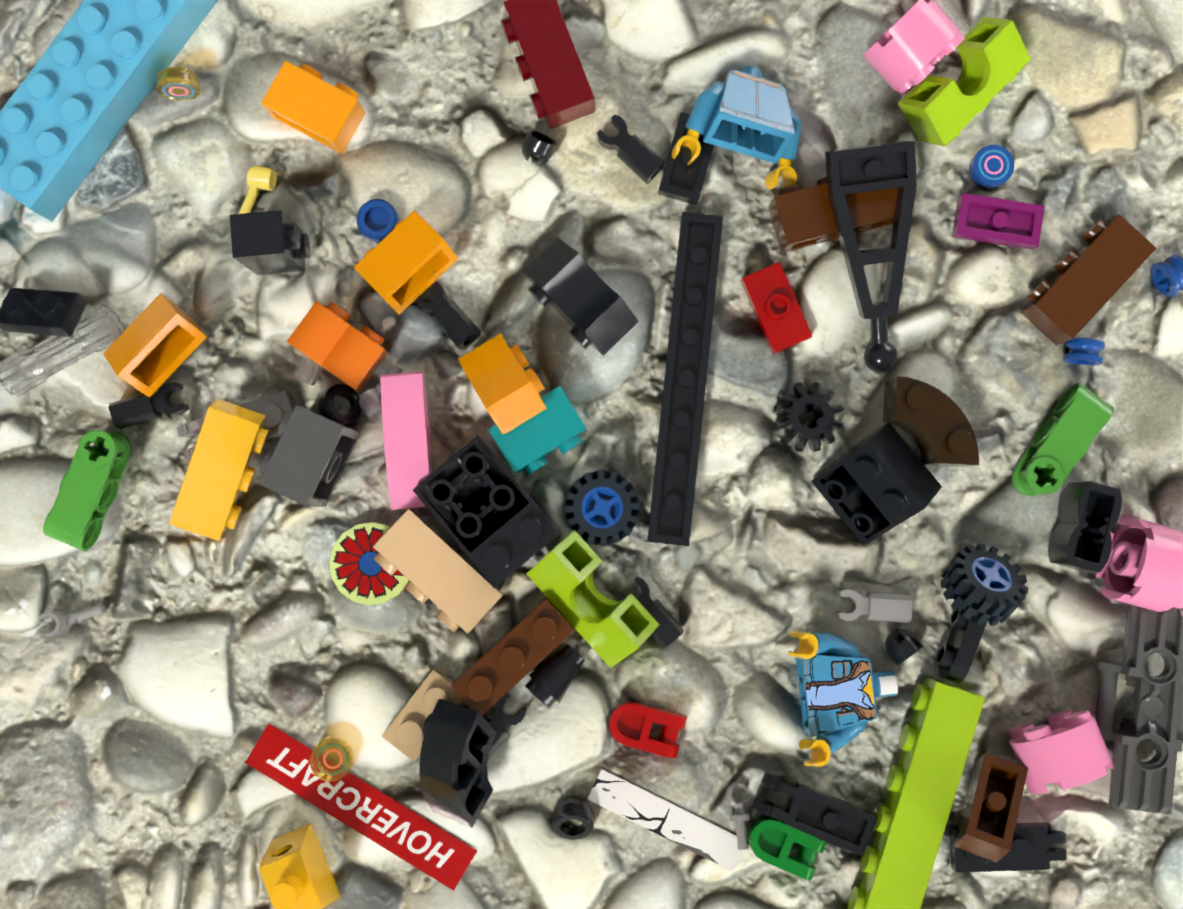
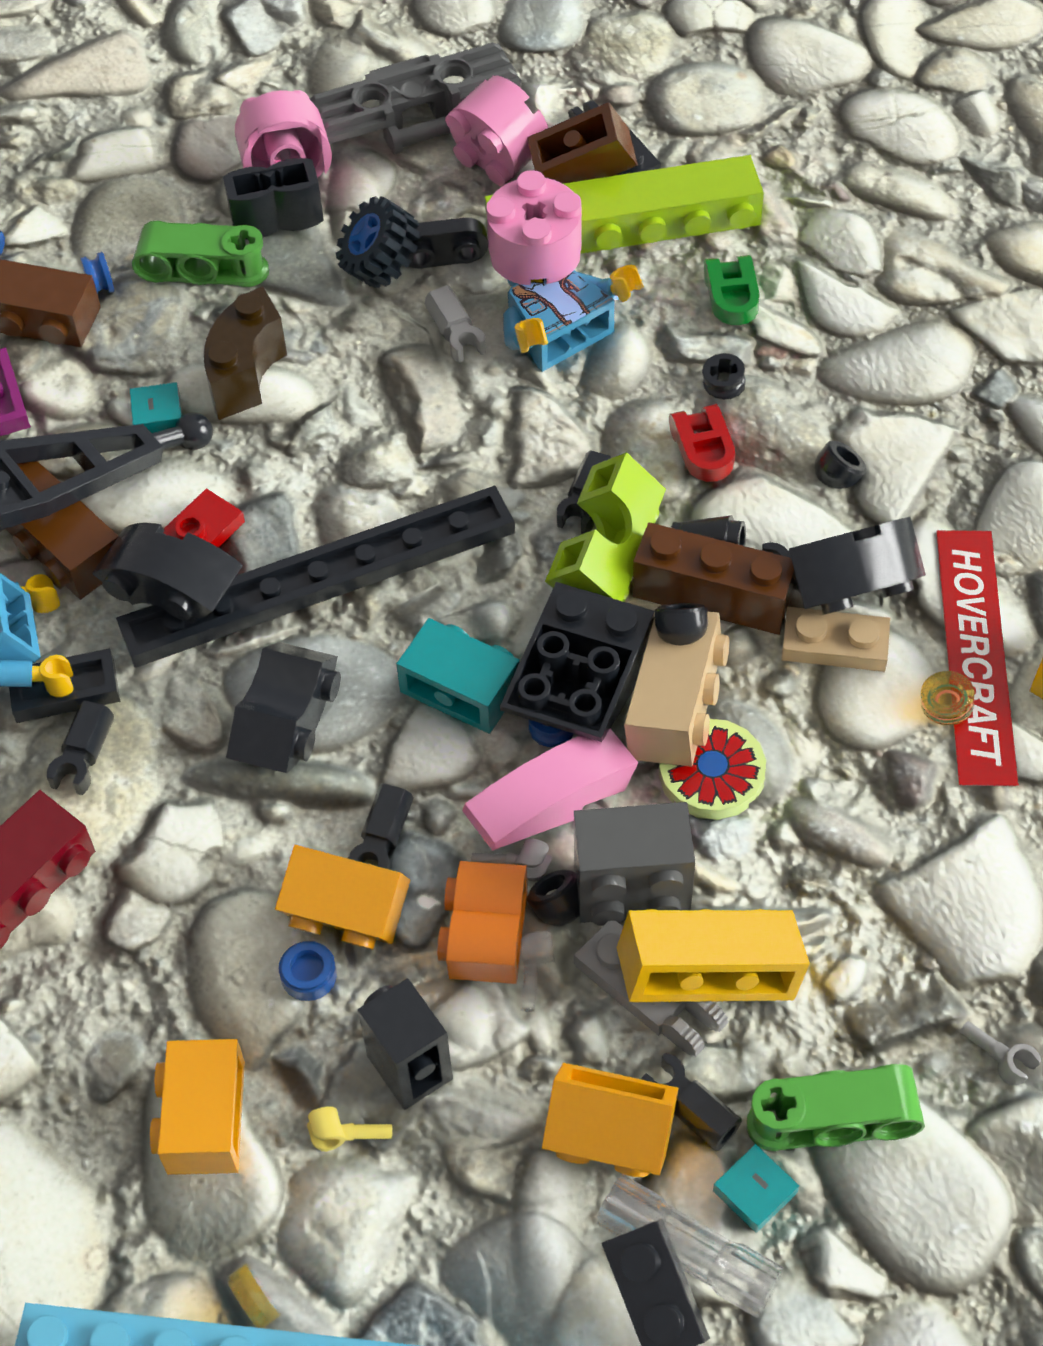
camera: 120 degrees left, 30 degrees down
light orange piece [458,333,547,435] -> none
black hinge [521,130,557,165] -> none
black wheel [564,470,640,546] -> none
white sticker [587,769,743,871] -> none
light grey hand [726,781,751,850] -> none
black hinge [752,773,878,856] -> none
black gear [772,382,843,452] -> none
black slope [811,422,942,546] -> none
black hinge [885,629,924,665] -> none
none -> black brick [92,523,243,624]
none -> teal tile [130,382,182,433]
none -> bright pink brick [486,170,582,285]
none -> black piece [655,603,708,645]
none -> black bush [702,353,746,400]
none -> teal tile [713,1144,799,1233]

